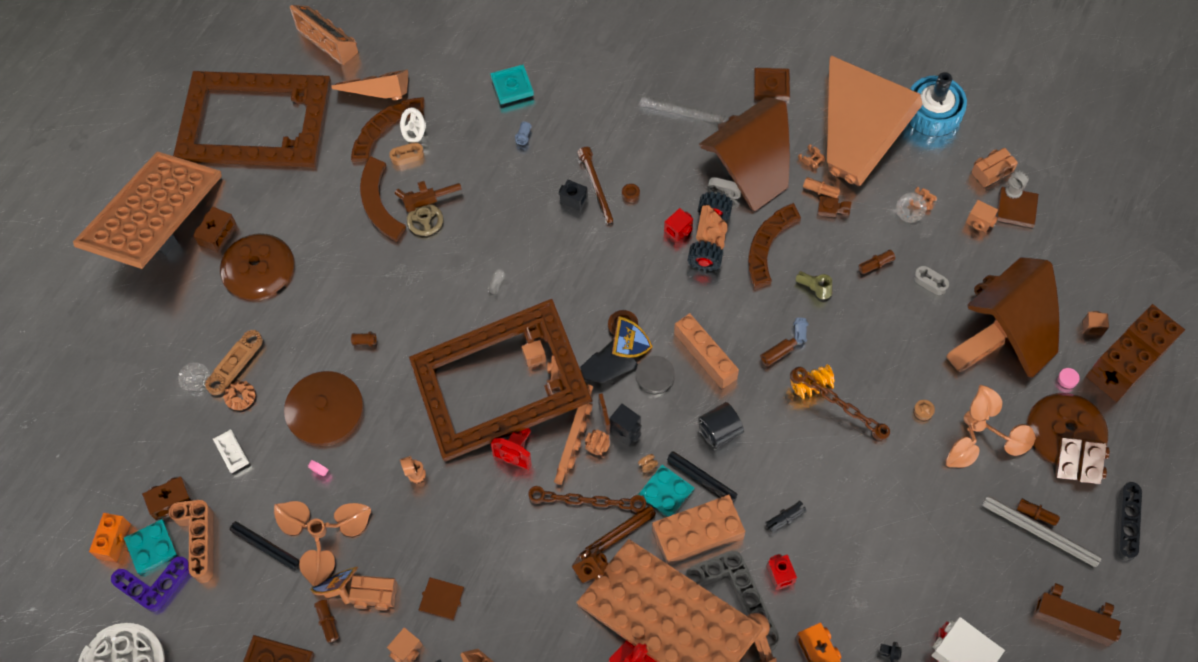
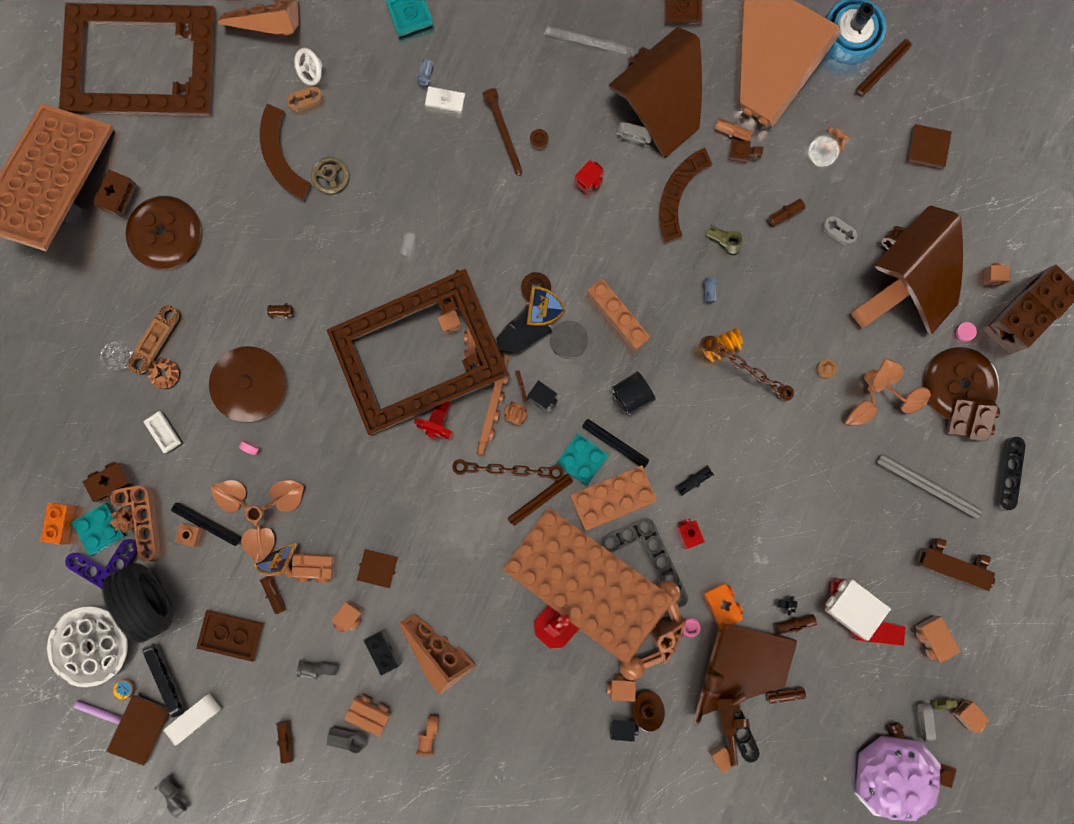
camera: 10 degrees left, 20 degrees up
reddish brown tile [351,97,425,162] -> none
reddish brown piece [395,181,462,212] -> none
nougat connector [400,456,426,484] -> none
black brick [558,179,588,211] -> none
reddish brown brick [572,547,608,583] -> none
medium nougat bush [638,454,658,473] -> none
plate [687,192,733,271] -> none
reddish brown cylinder [760,338,797,367] -> none
nougat piece [798,144,826,169] -> none
nougat brick [966,200,998,233] -> none
nougat brick [971,148,1018,187] -> none
light grey connector [1005,170,1029,199] -> none
reddish brown axle [1016,498,1060,526] -> none
none -> black tyre [102,563,173,643]
none -> nougat gear [110,507,134,533]
none -> nougat plate [175,523,203,547]
none -> white plate [425,87,465,113]
none -> reddish brown axle [856,39,912,96]

